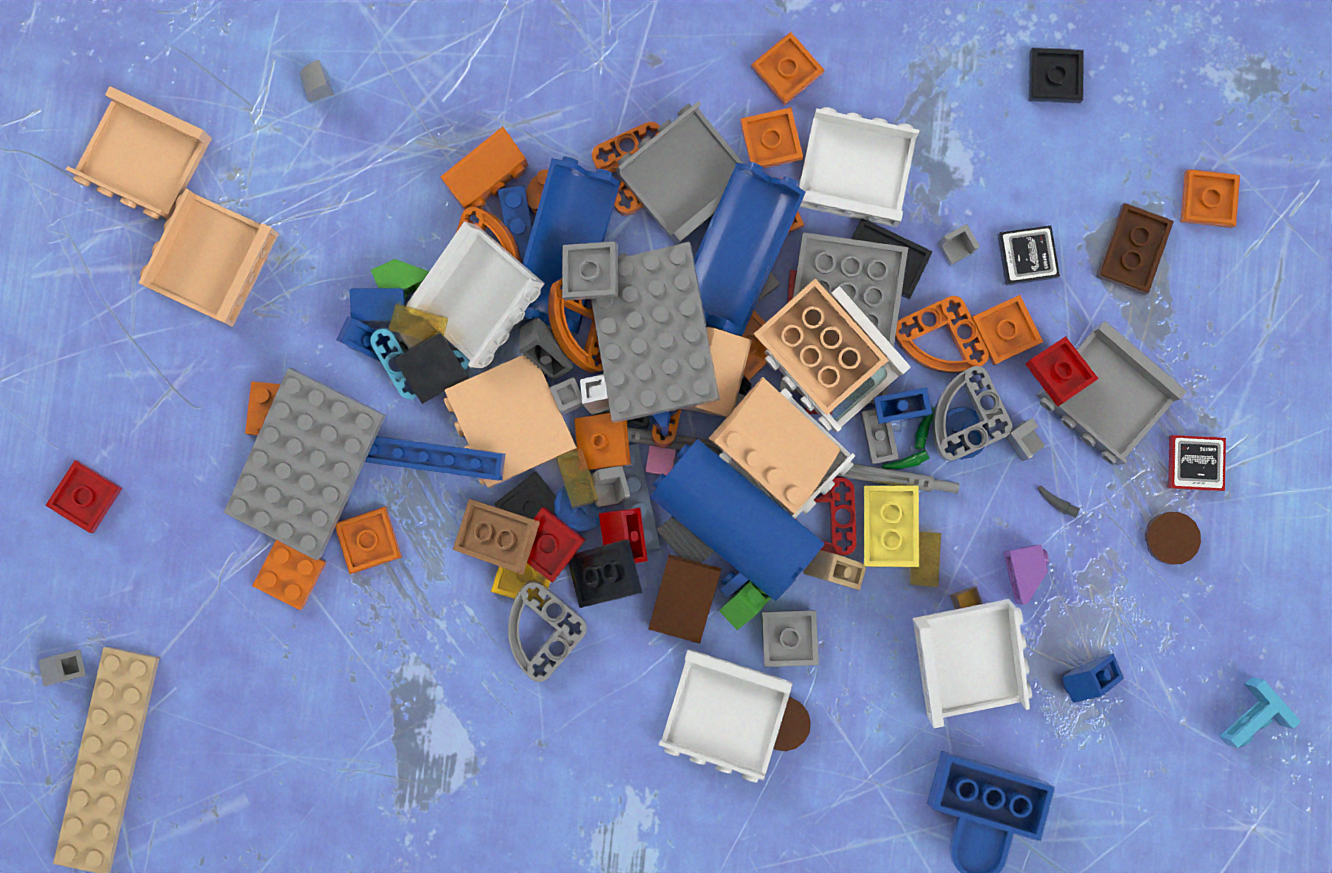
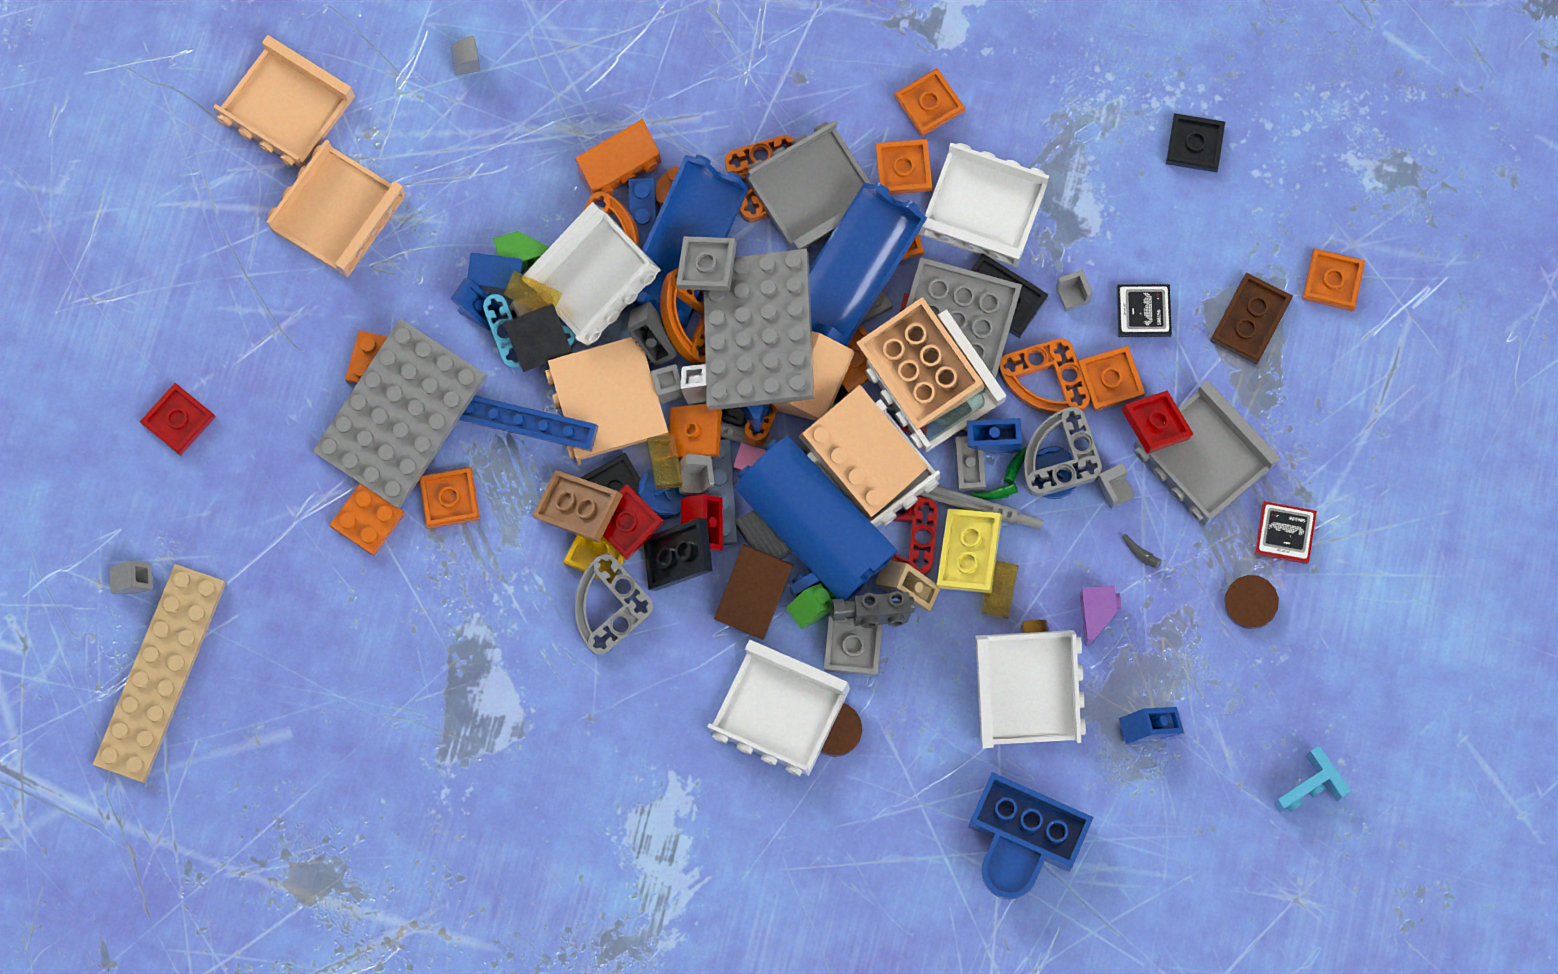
camera: 10 degrees right, 10 degrees down
none -> dark grey brick [831,591,915,628]

